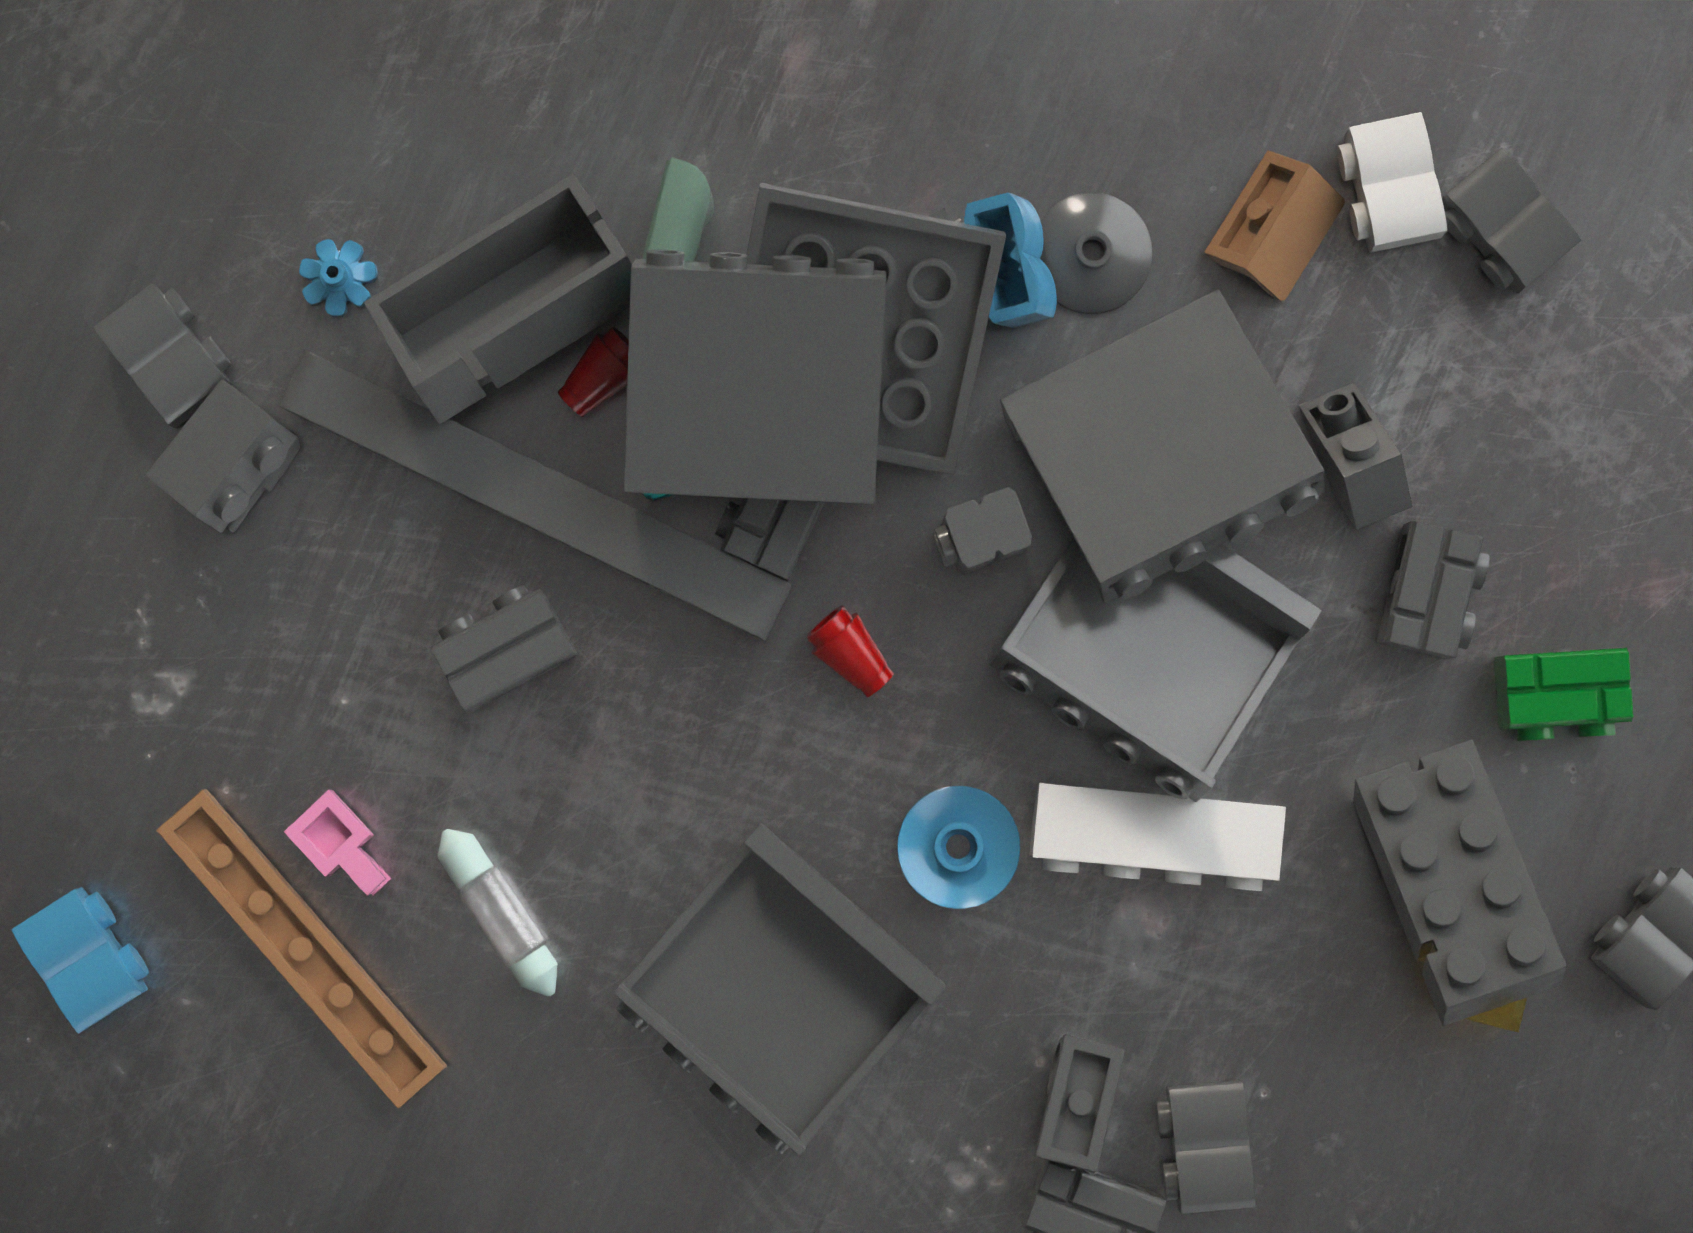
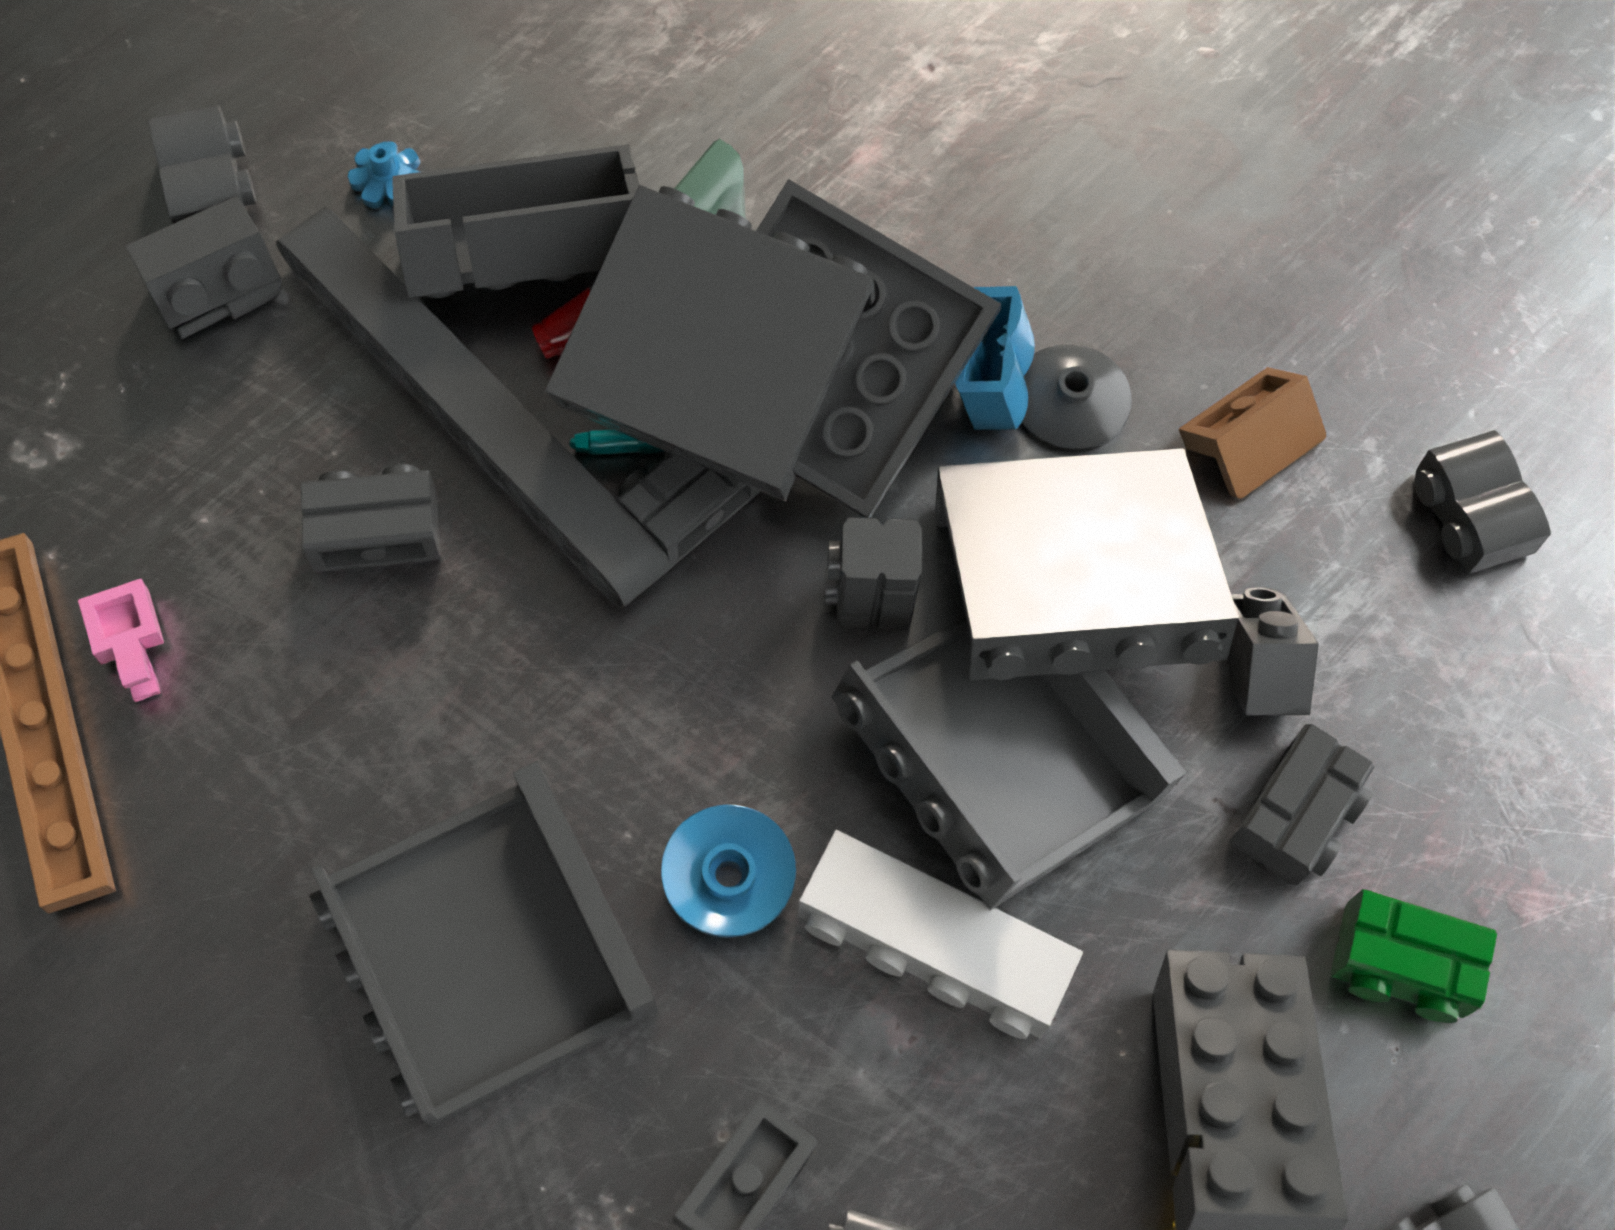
camera: 20 degrees right, 20 degrees down
piece [437,829,558,996] -> none
red cone [806,605,894,697] -> none
white brick [1337,112,1447,253] -> none

